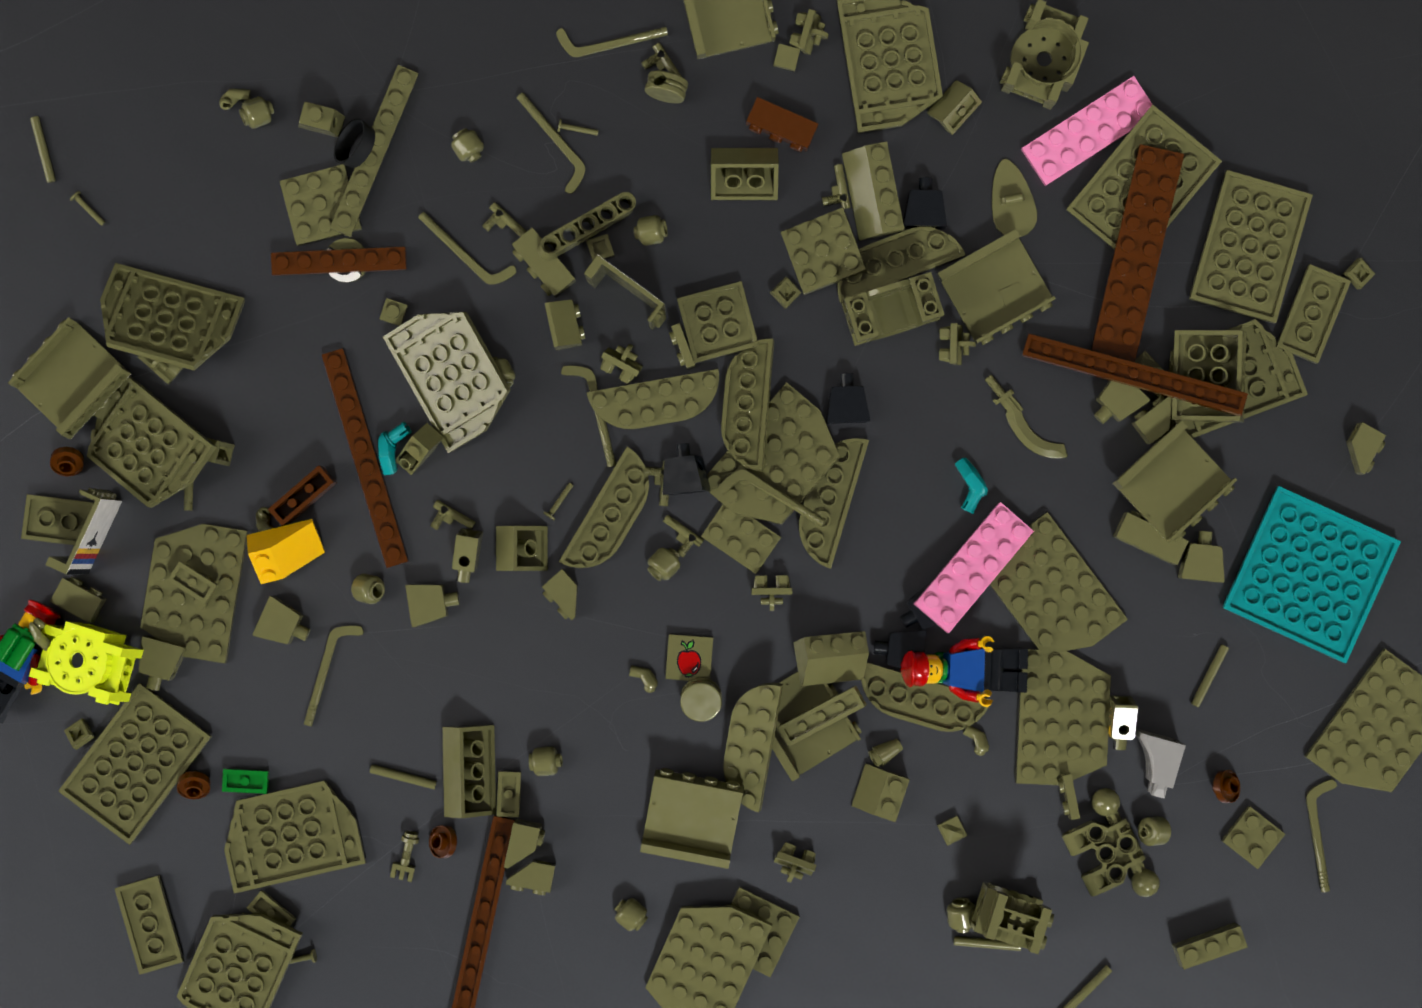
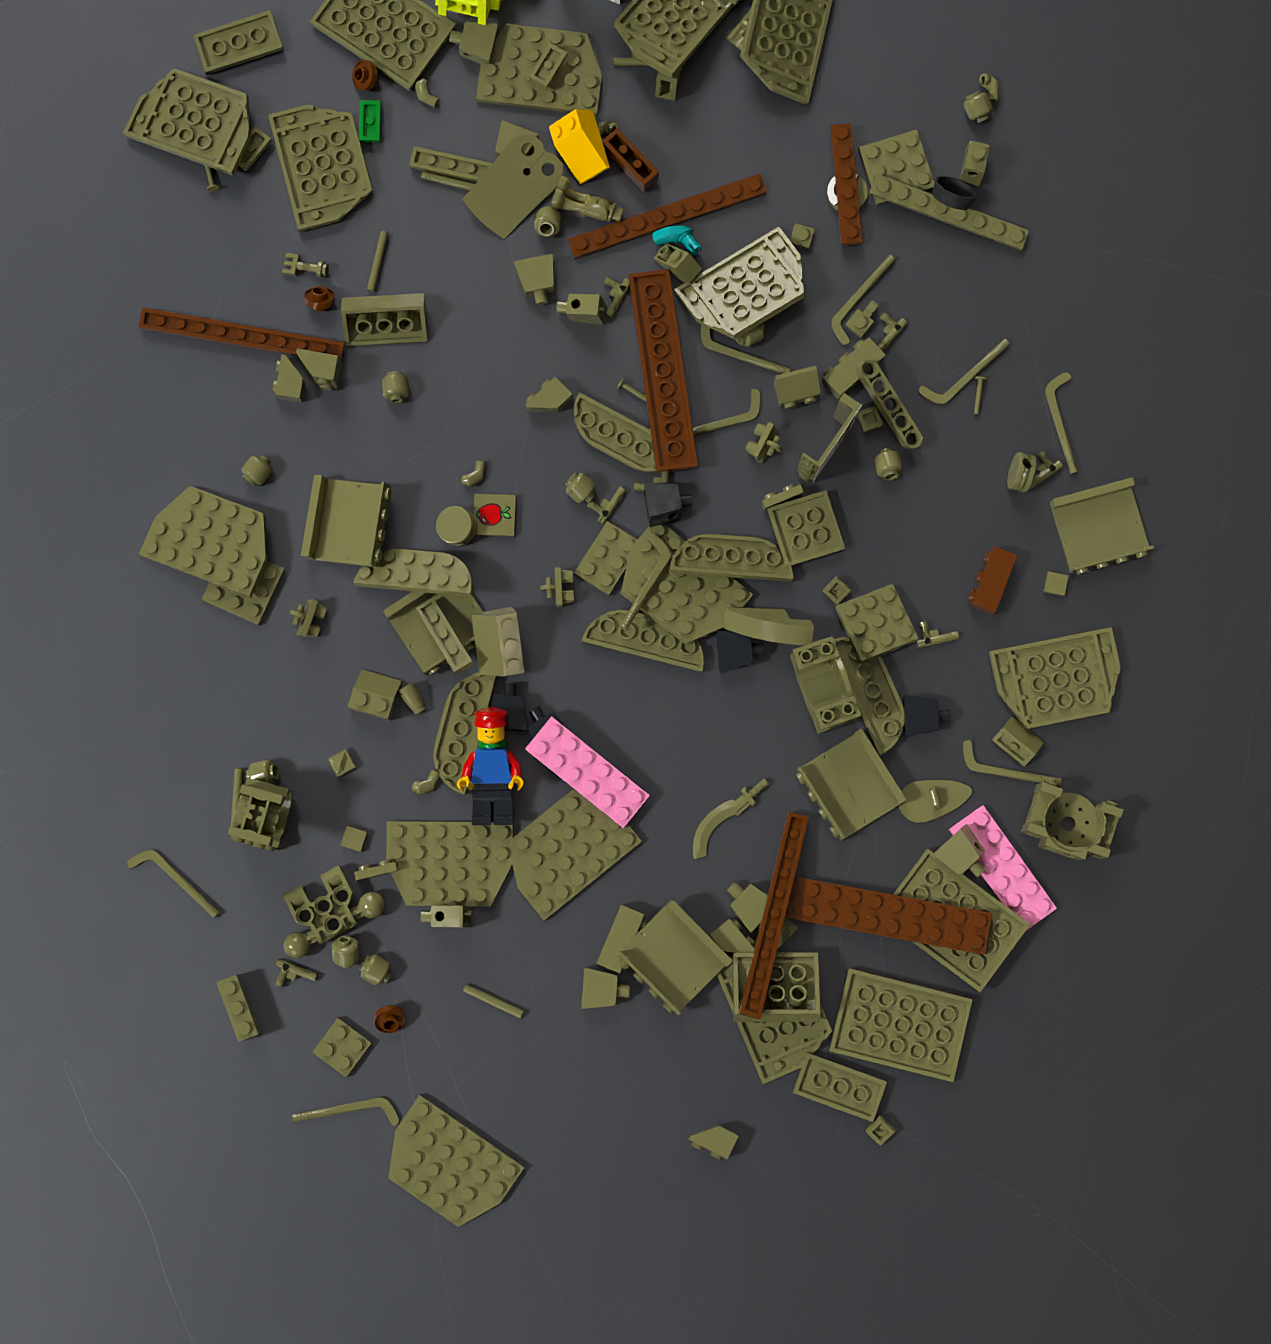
camera: 90 degrees right, 5 degrees down
olive head [451,128,484,163] -> none
olive slope [496,526,548,571] -> none
olive plate [496,771,521,817] -> none
olive plate [586,369,719,429] -> none
olive slope [711,148,779,200] -> none
olive hips [790,9,829,55] -> none
olive slope [842,141,904,241] -> none
olive hips [939,323,976,365] -> none
teal arm [955,458,988,514] -> none
light grey hips [1135,729,1186,798] -> none
teal plate [1222,486,1401,664] -> none
none -> olive hose [275,958,318,987]
none -> olive tile [341,826,368,852]
none -> olive head [359,954,392,986]
none -> olive plate [409,146,493,182]
none -> olive arm [415,79,439,108]
none -> olive piece [462,134,563,239]
none -> olive piece [551,176,624,222]
none -> reddish brown plate [628,269,698,473]
none -> olive piece [701,324,791,374]
none -> olive slope [723,607,814,645]
none -> olive plate [845,300,879,338]
none -> olive torso [933,824,986,877]
none -> olive piece [963,740,1062,786]

